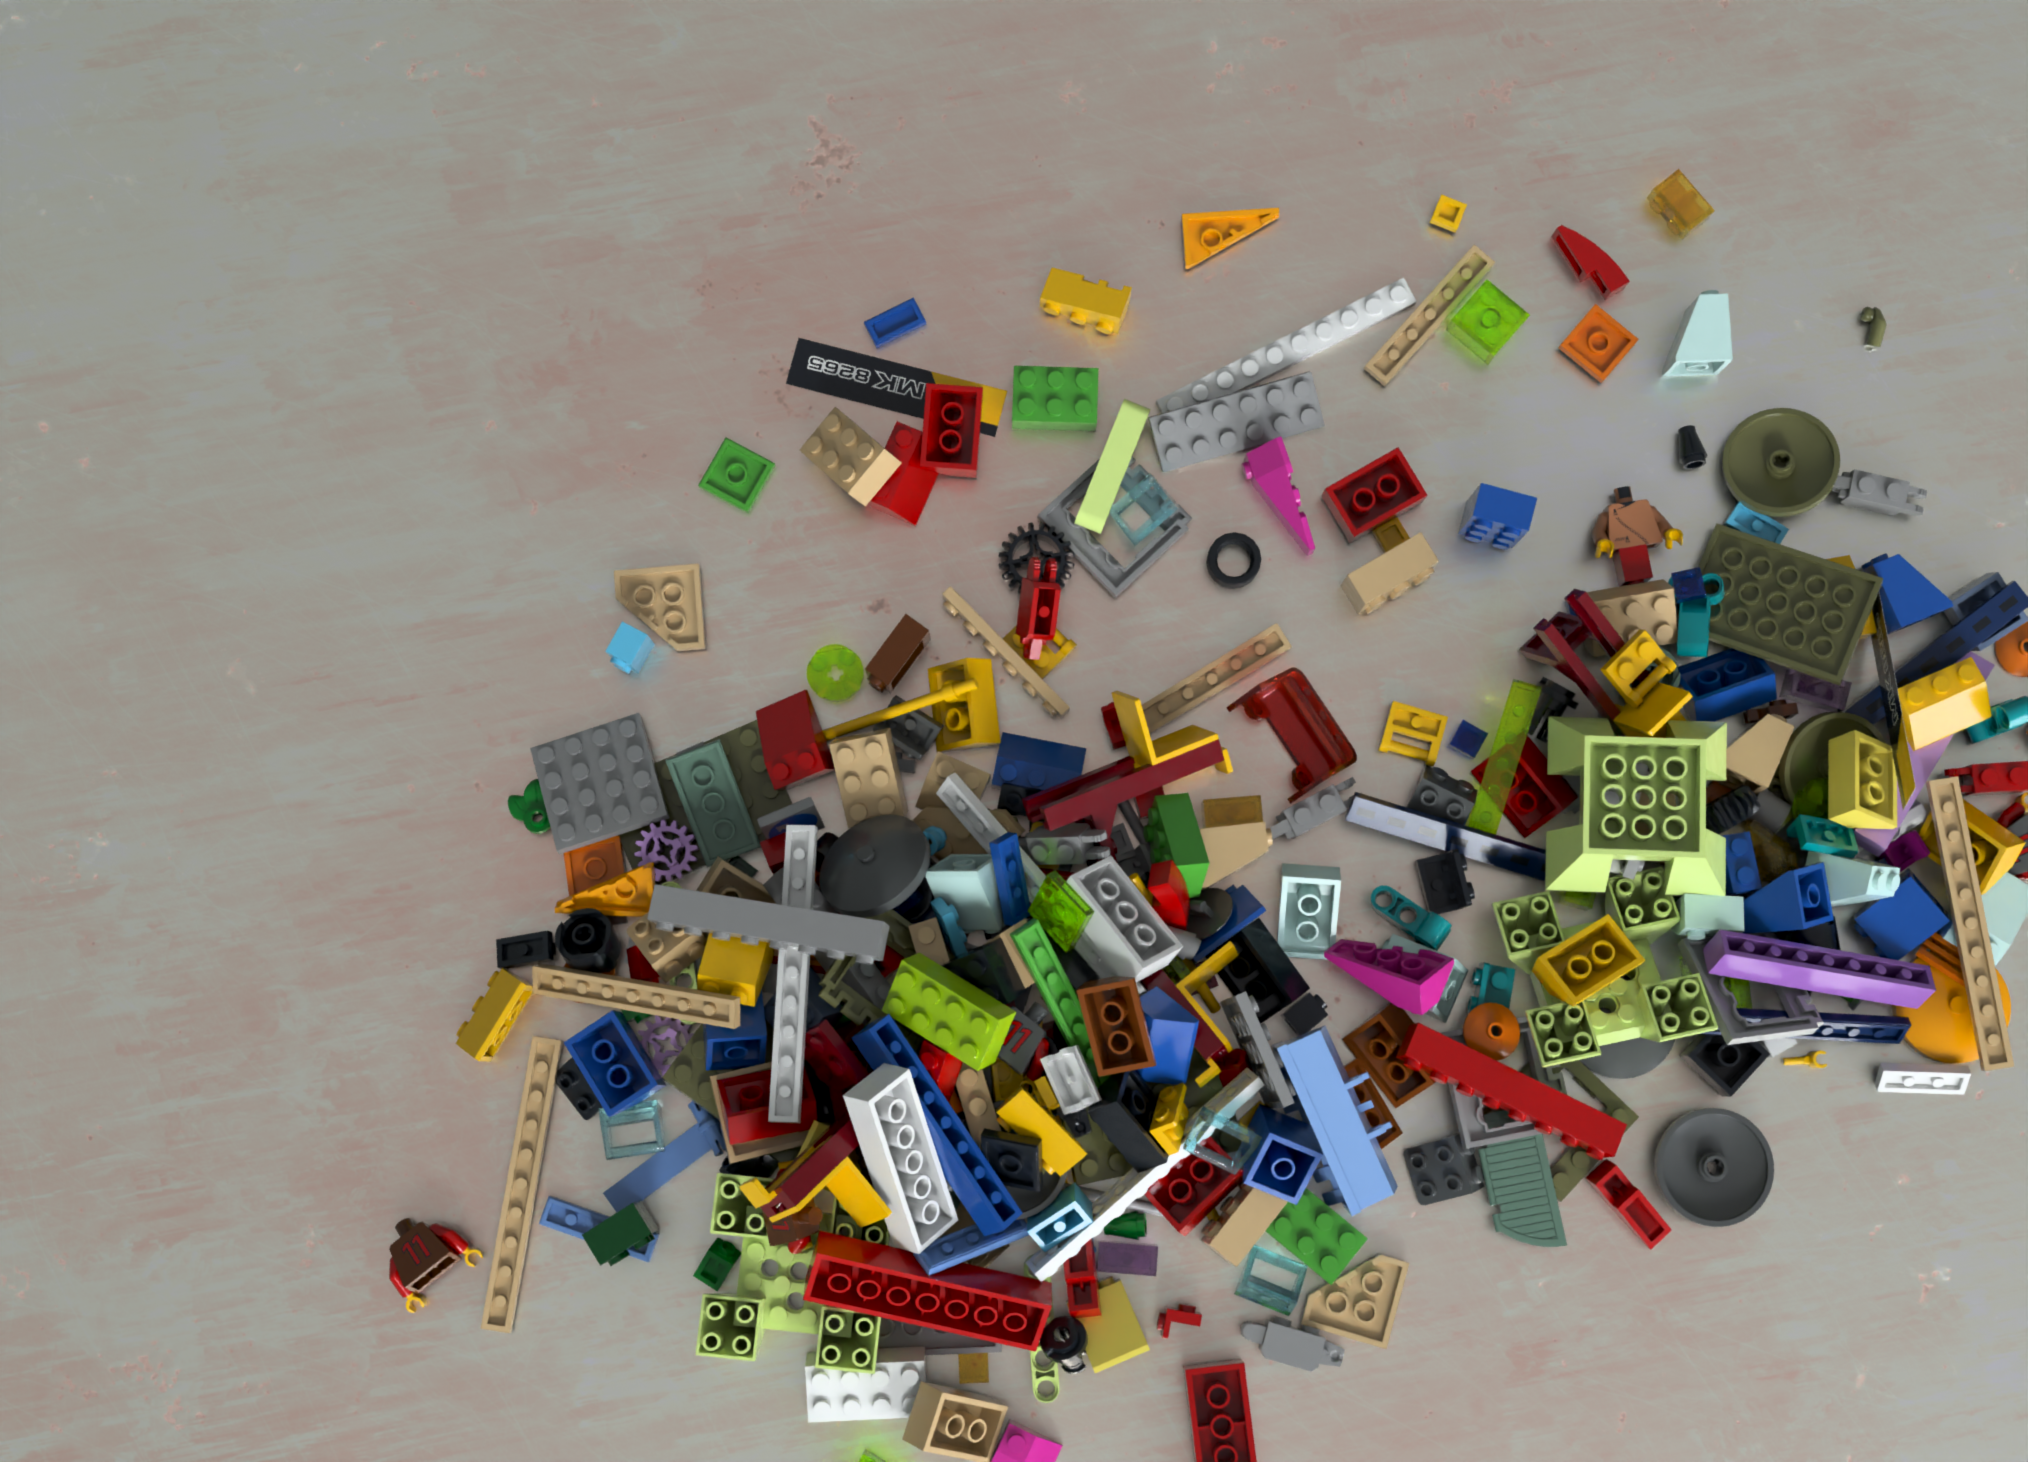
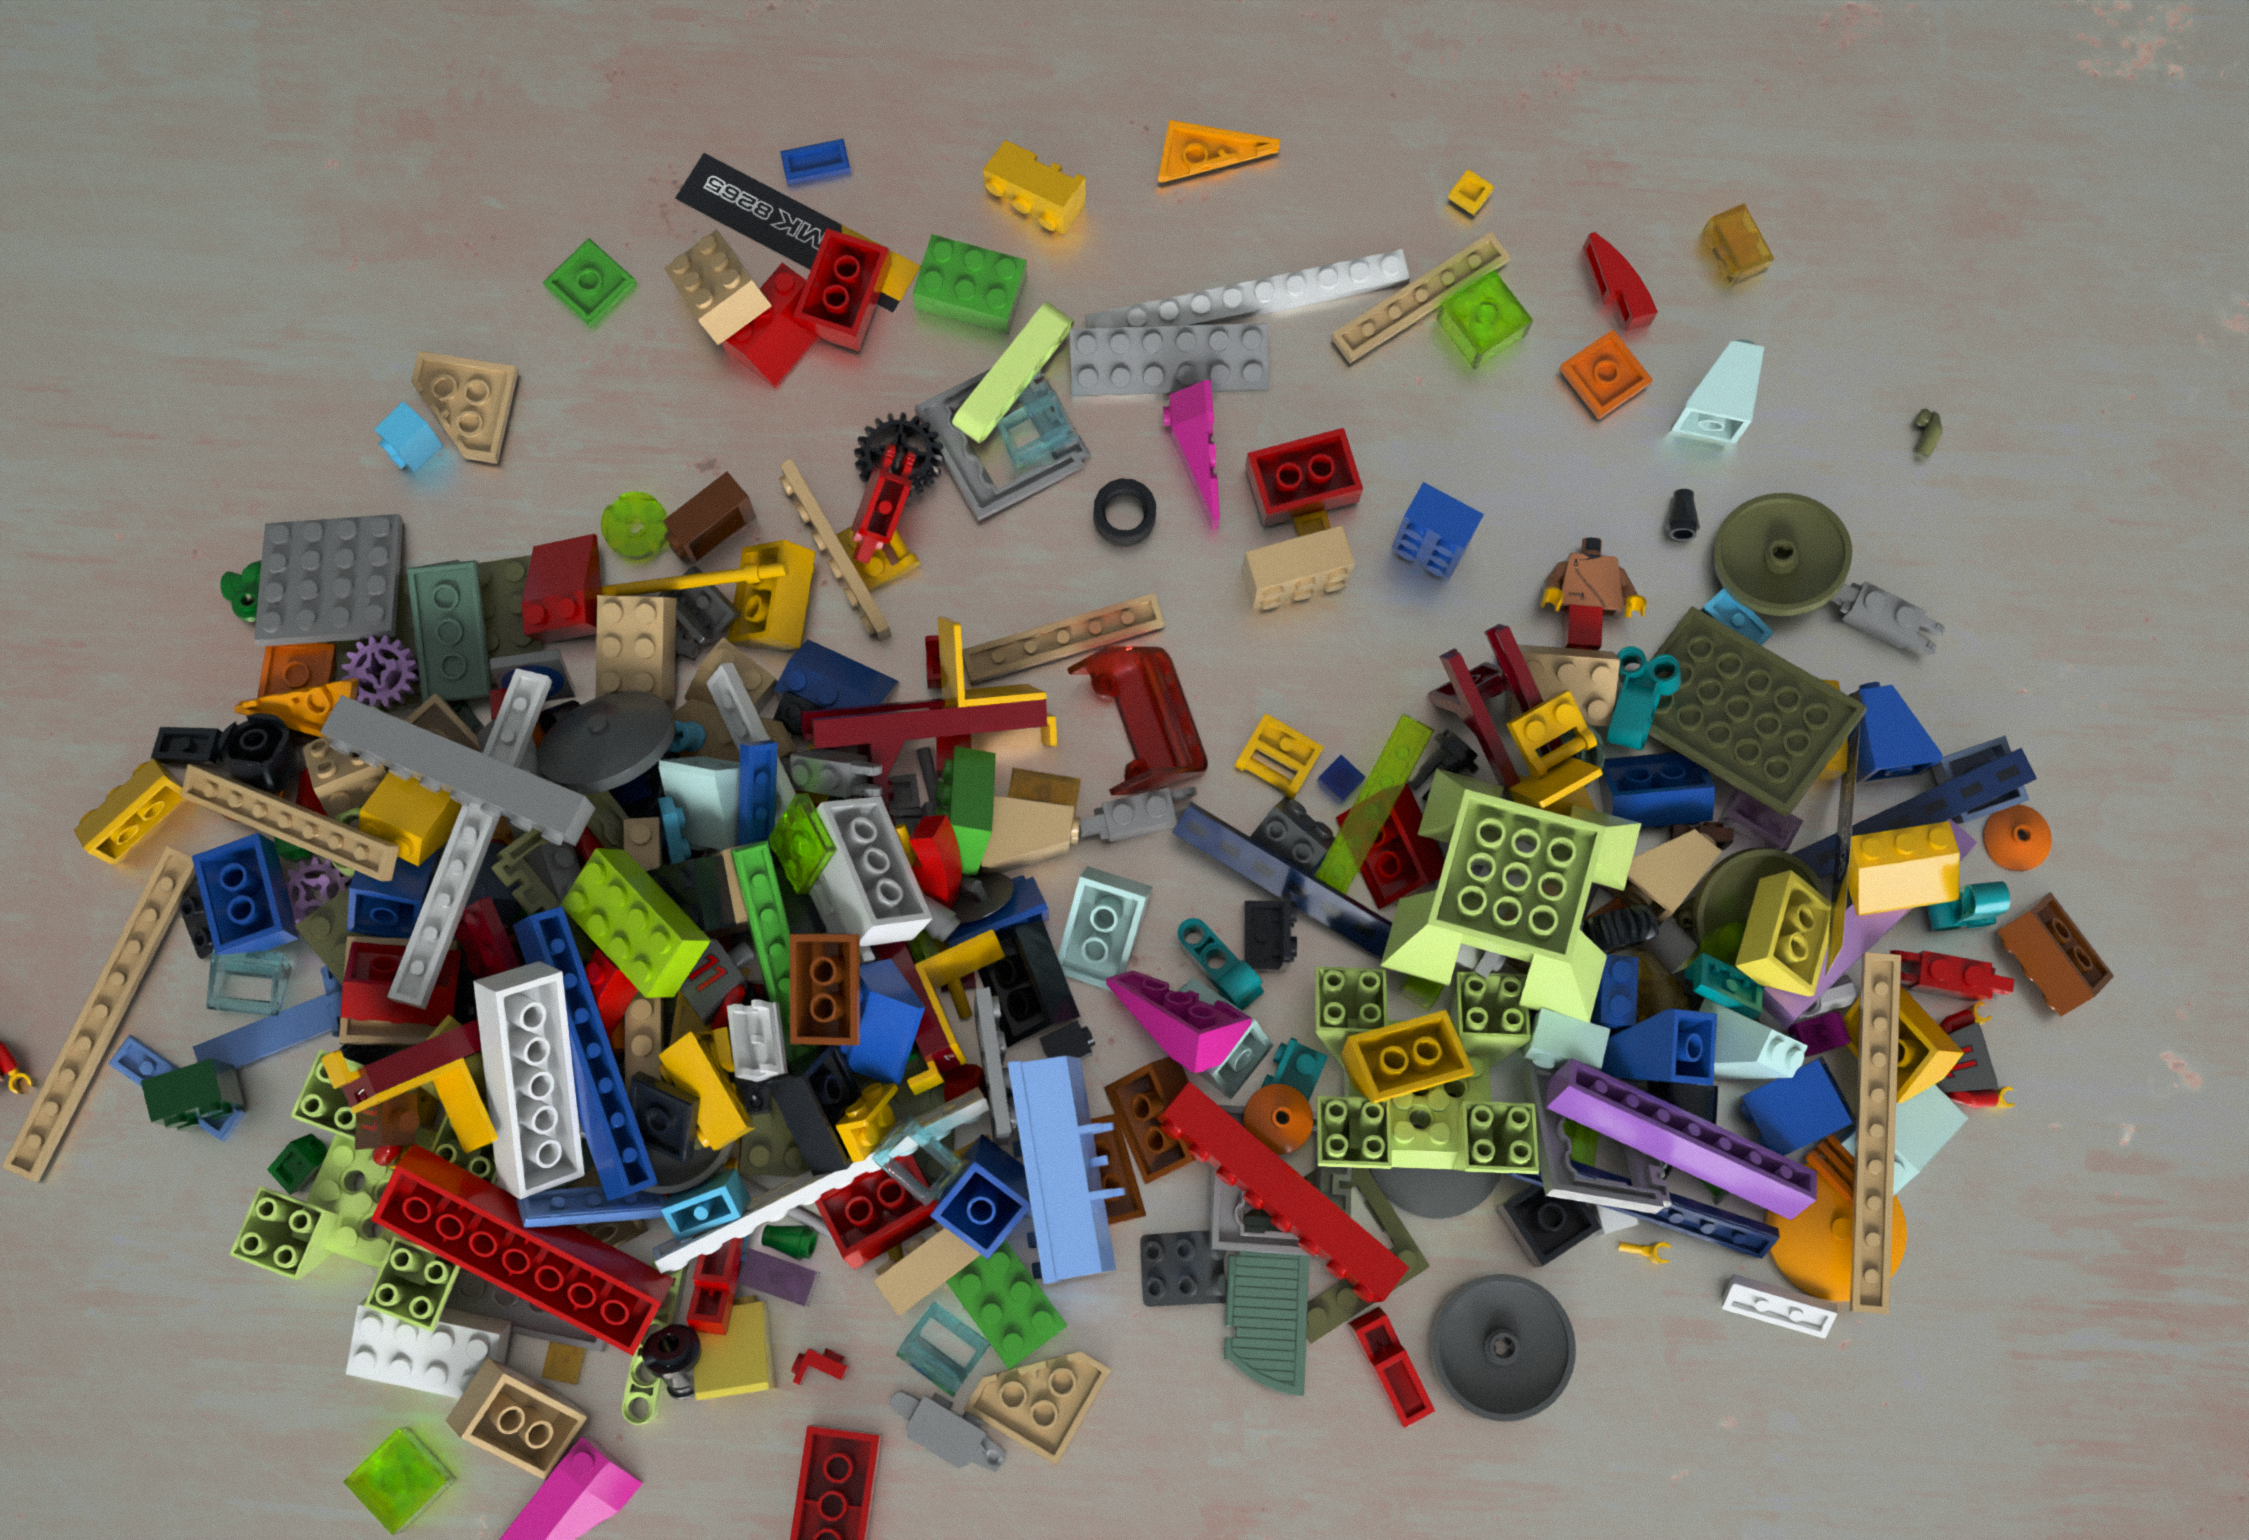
camera: 10 degrees right, 5 degrees down
clear blue plate [1671,567,1706,603] -> none

